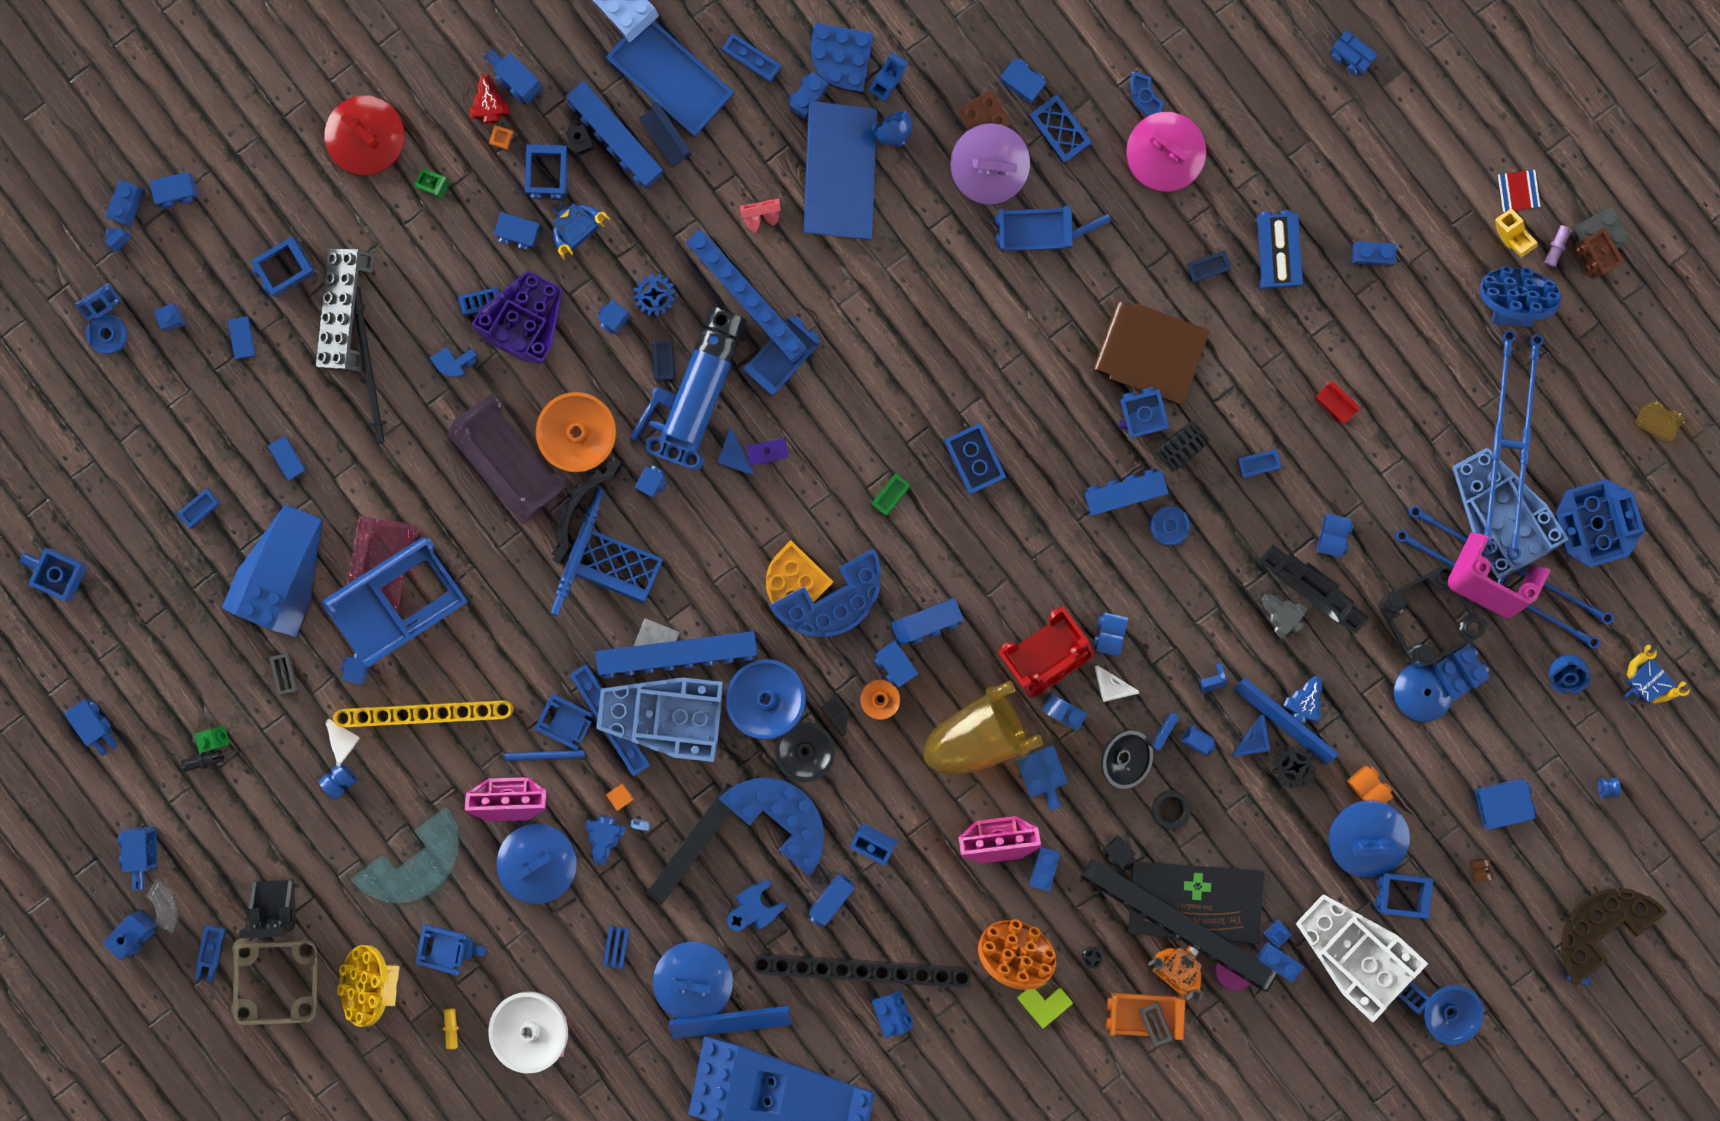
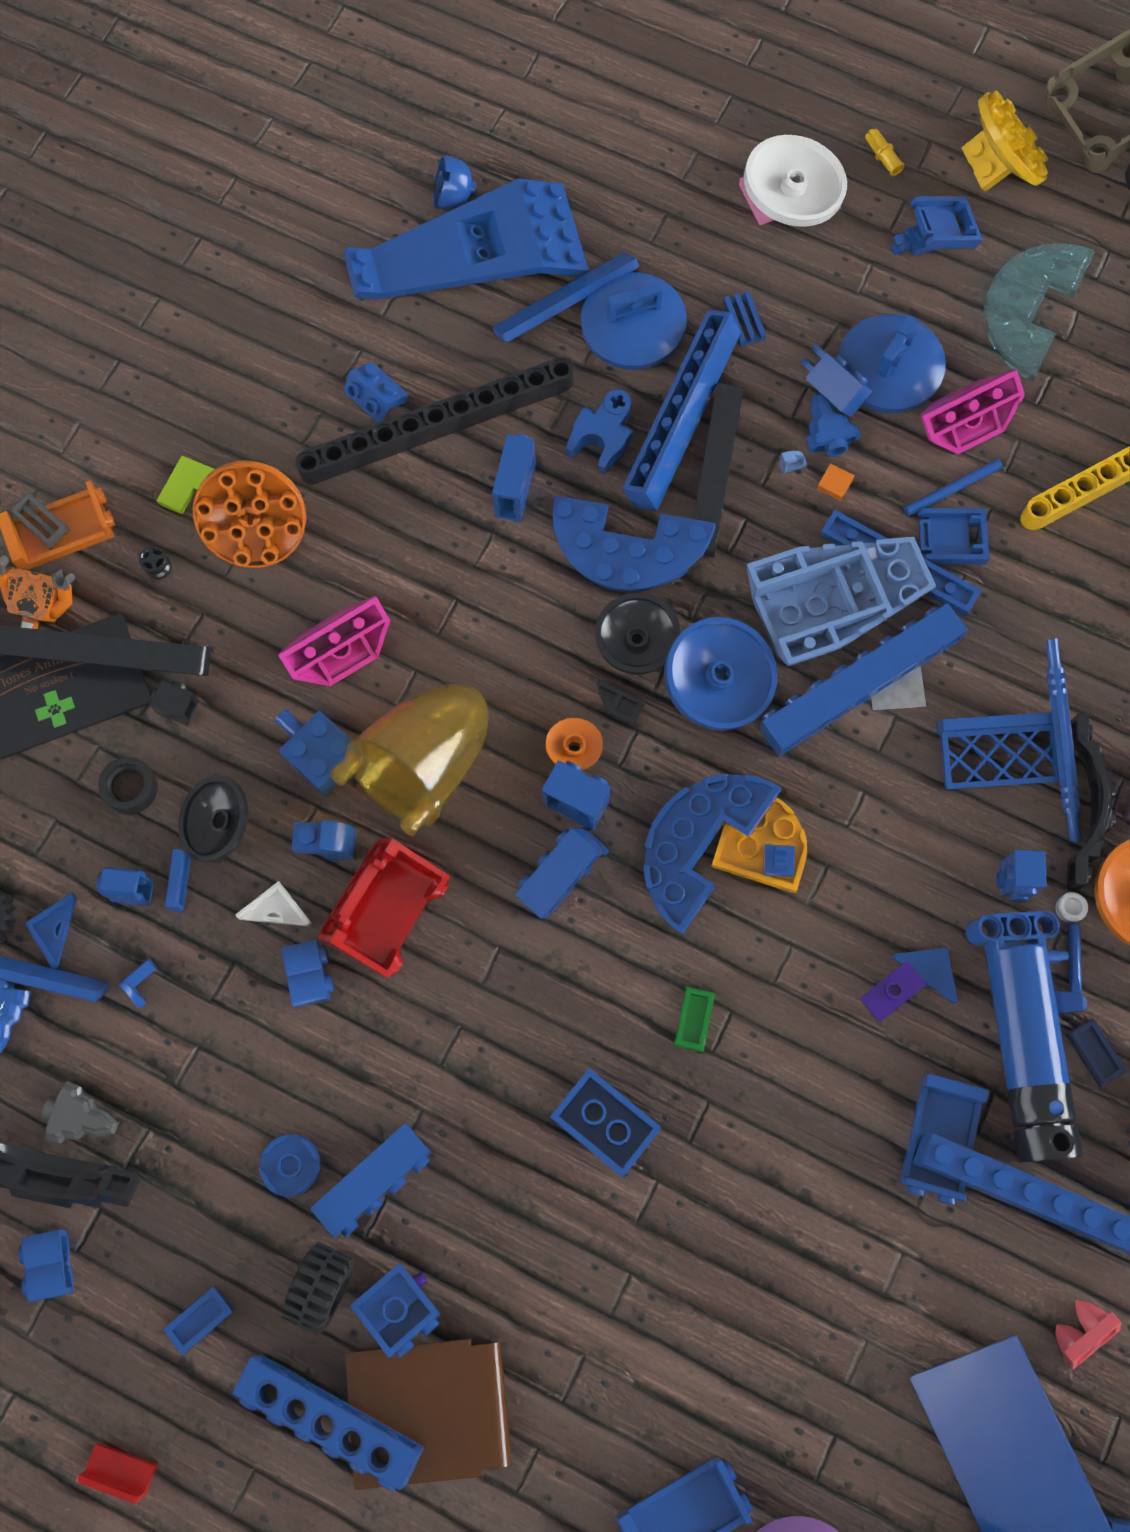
camera: 155 degrees right, 15 degrees down
blue brick [849,823,898,866] -> none
blue brick [1029,846,1060,892] -> none
none -> blue brick [232,1354,425,1491]
none -> blue brick [622,310,741,511]
none -> blue tile [763,844,795,877]
none -> blue hinge [800,344,873,417]
none -> white tile [1056,892,1088,923]

